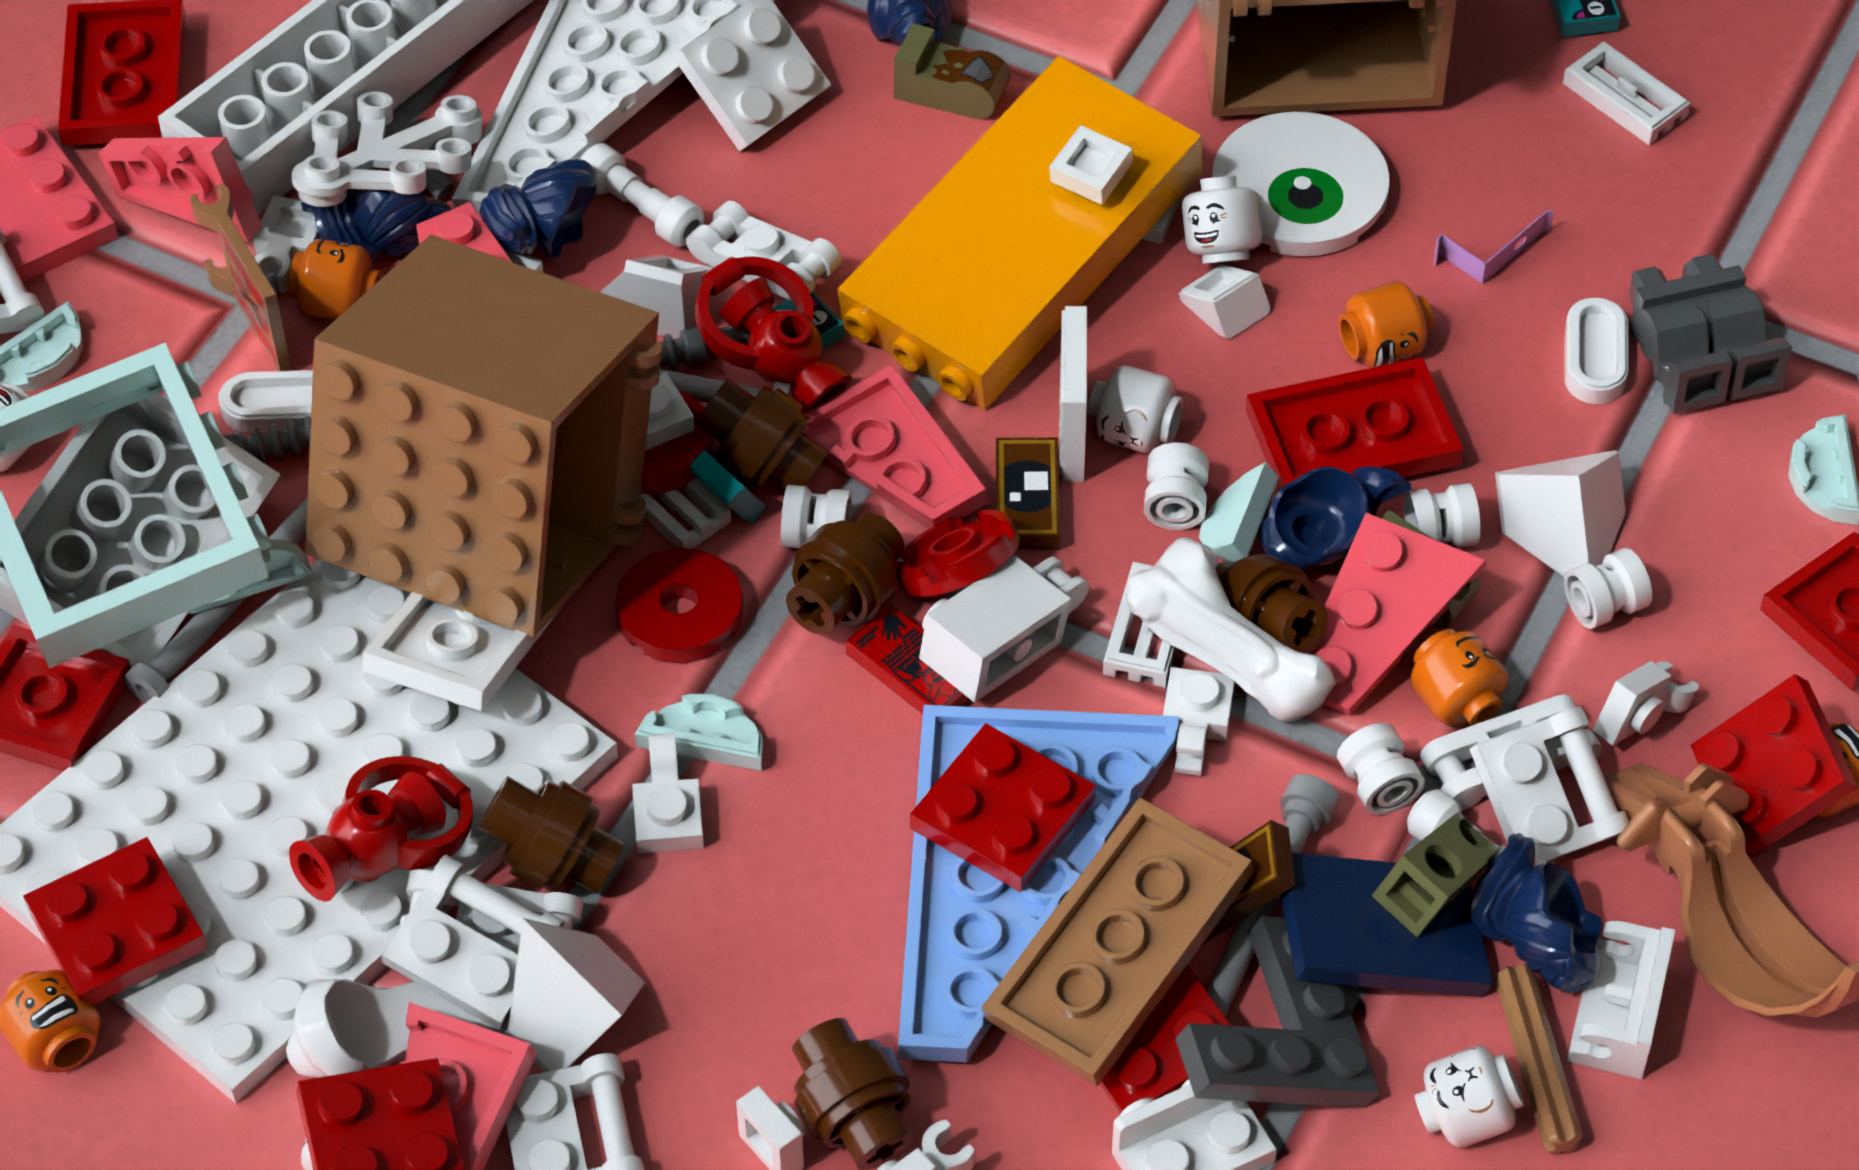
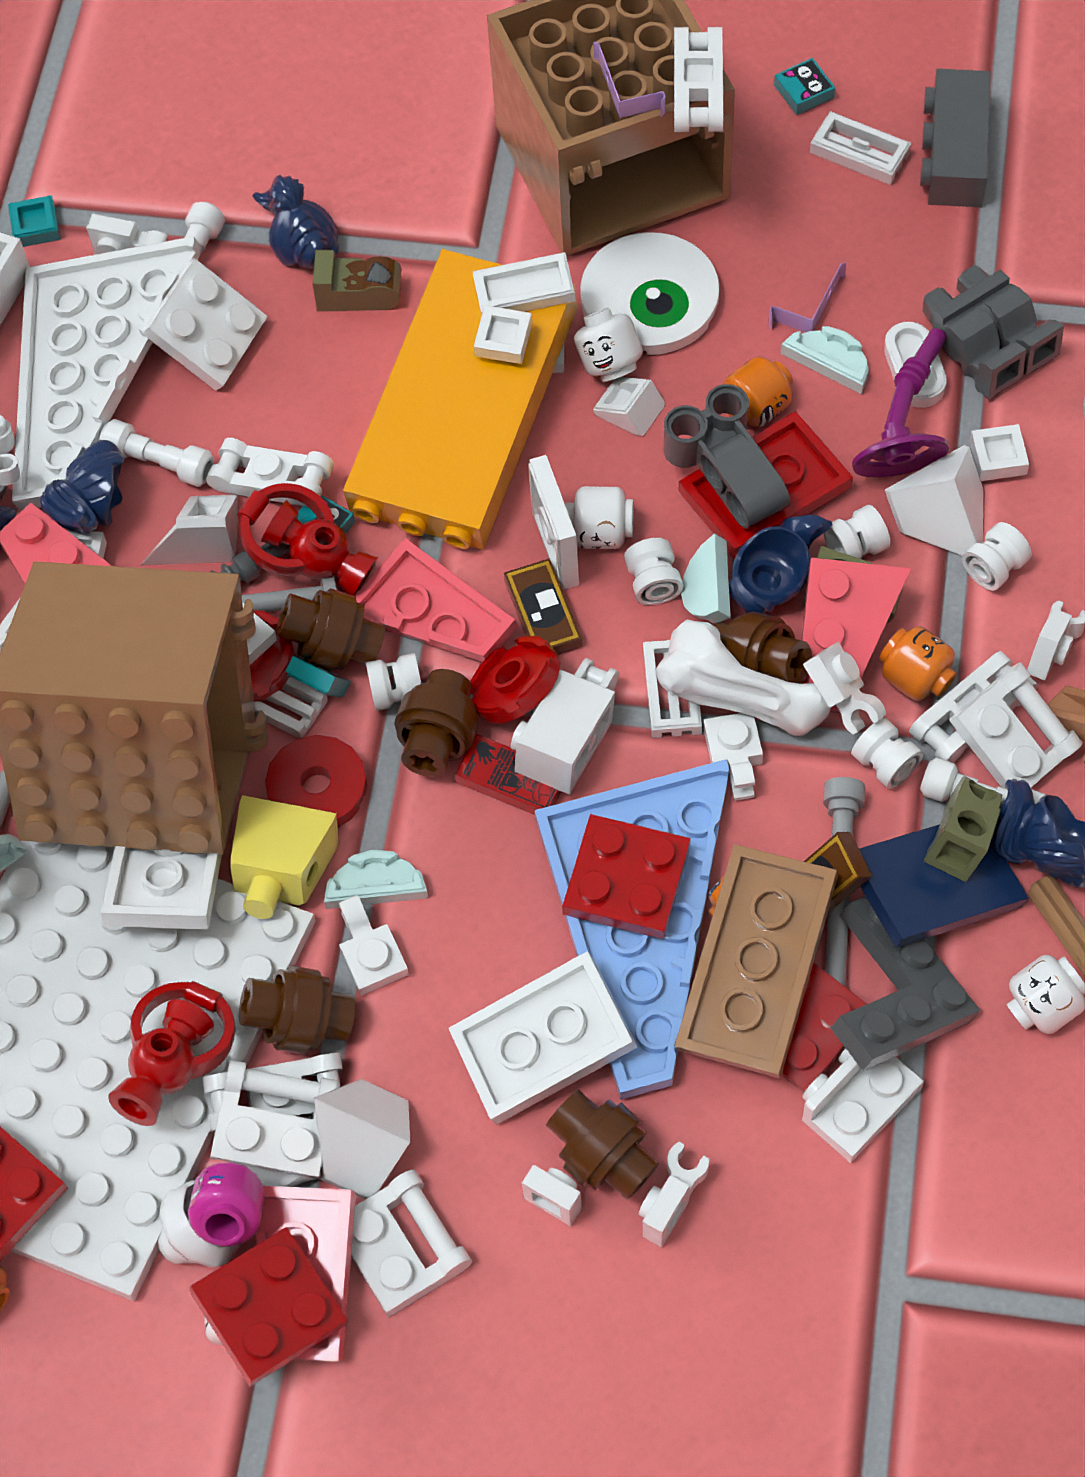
camera: 15 degrees left, 10 degrees up
none -> dark pink head [188,1162,265,1247]
none -> light yellow torso [230,795,339,919]
none -> white plate [448,951,638,1124]
none -> white tile [472,252,575,315]
none -> dark grey piece [663,384,790,528]
none -> light aqua tile [781,326,869,394]
none -> white plate [803,642,886,735]
none -> magenta dish [852,328,949,477]
none -> dark grey brick [920,68,991,208]
none -> white plate [969,424,1029,481]

